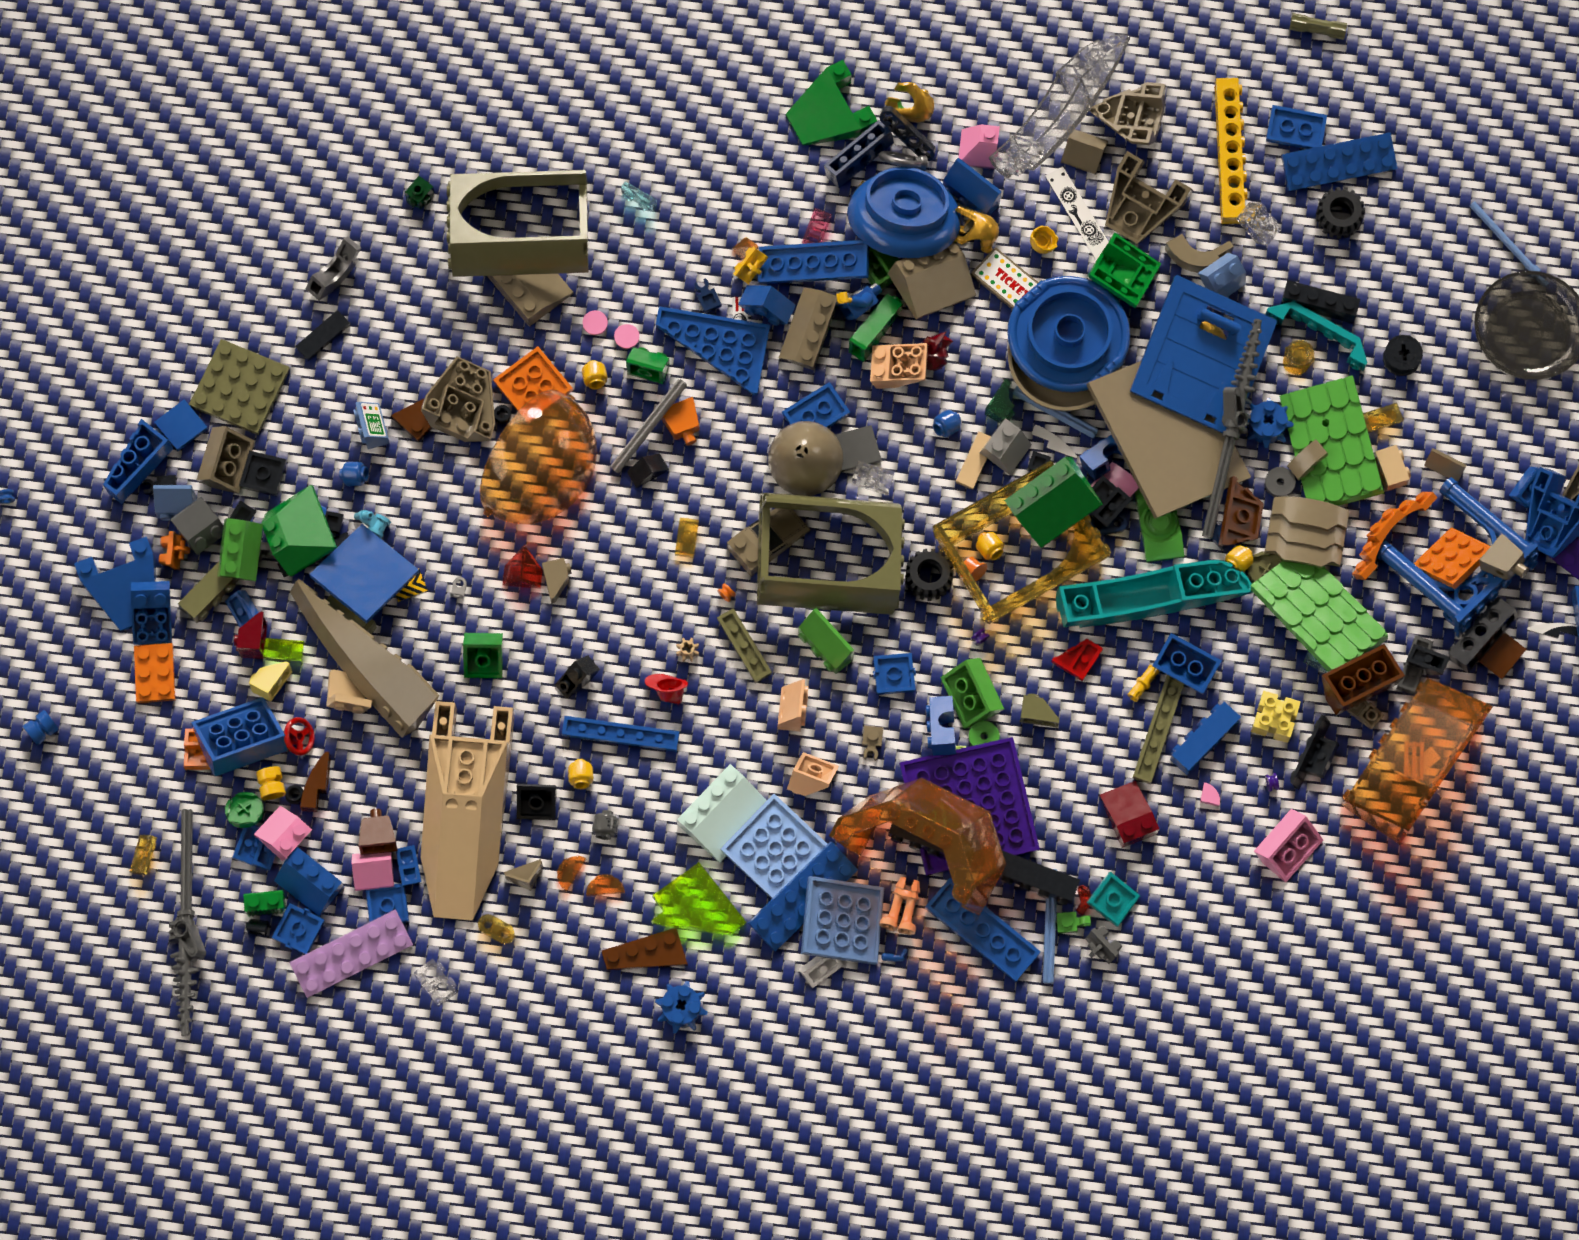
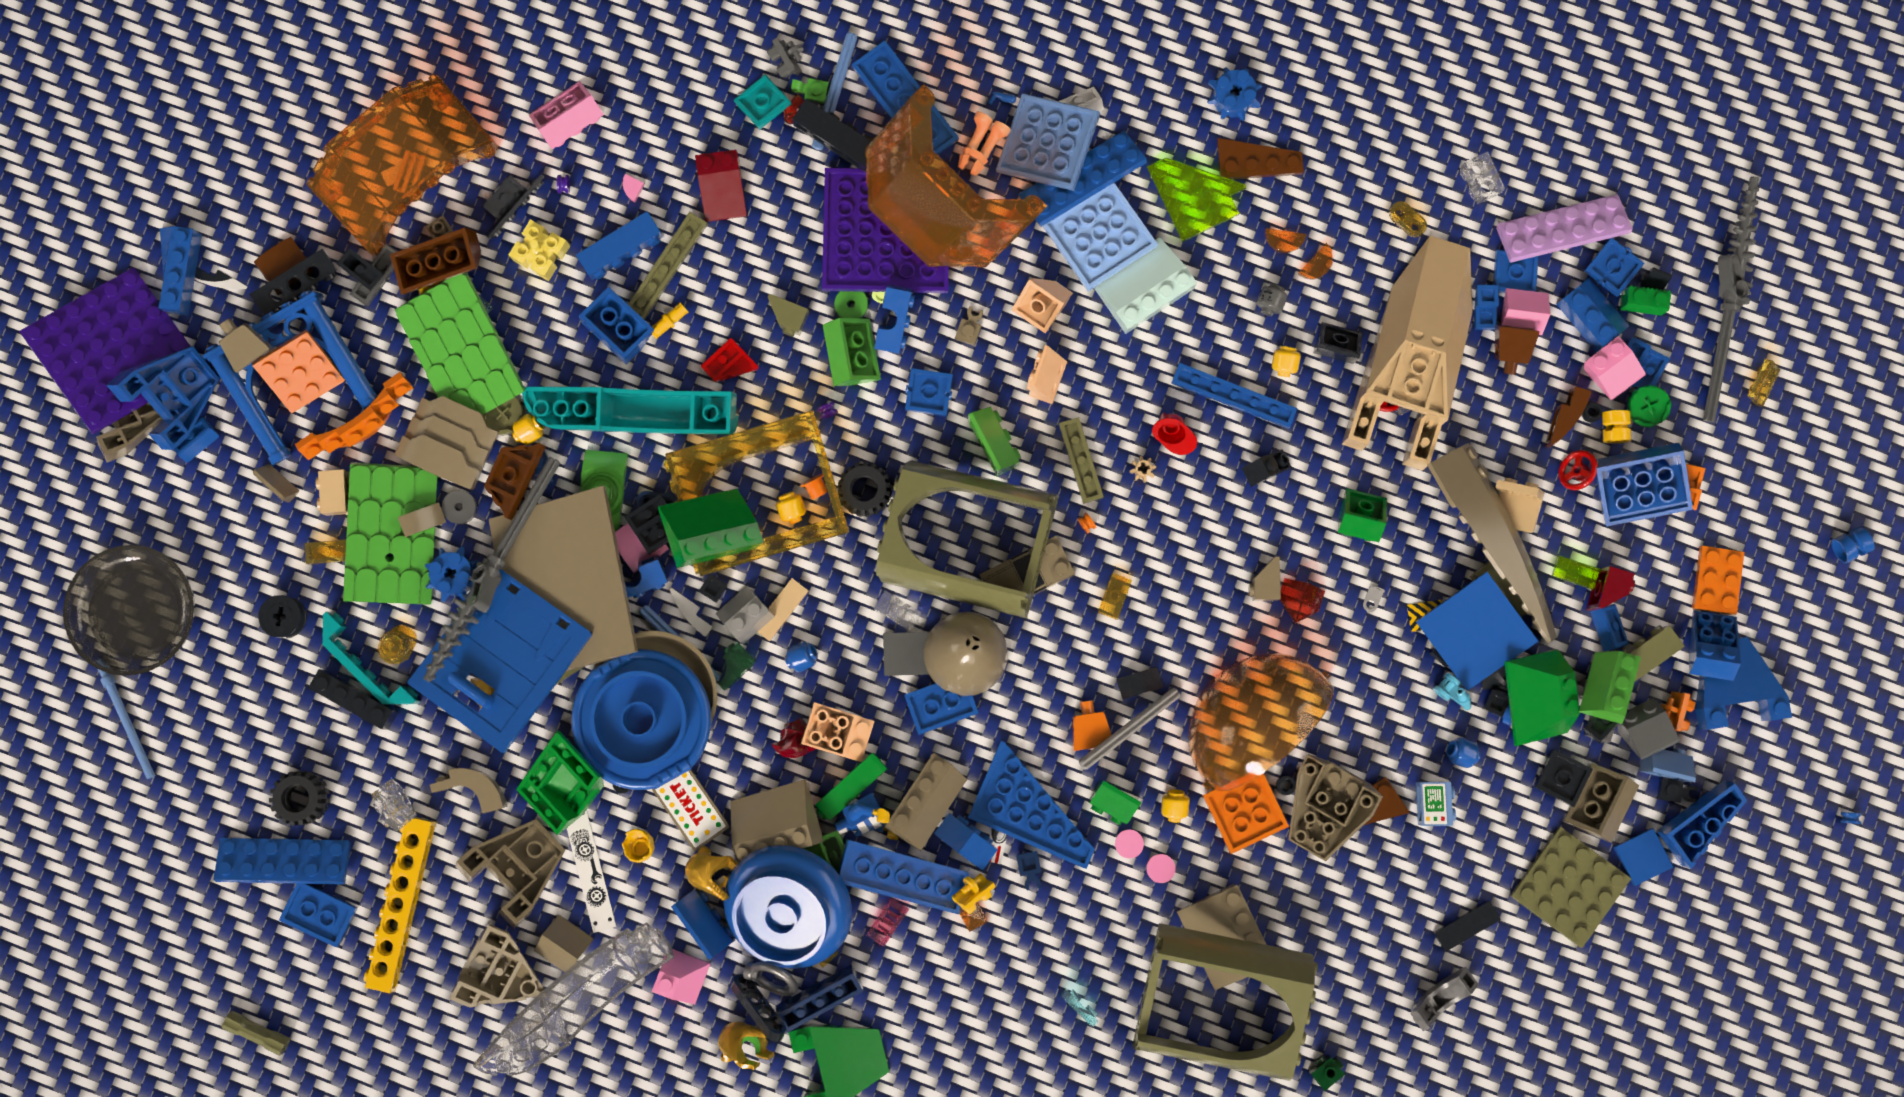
camera: 165 degrees left, 10 degrees up
light yellow slope [249,662,292,702] -> none
dark tan slope [504,859,543,891] -> none
medium blue slope [1198,253,1246,297] -> none

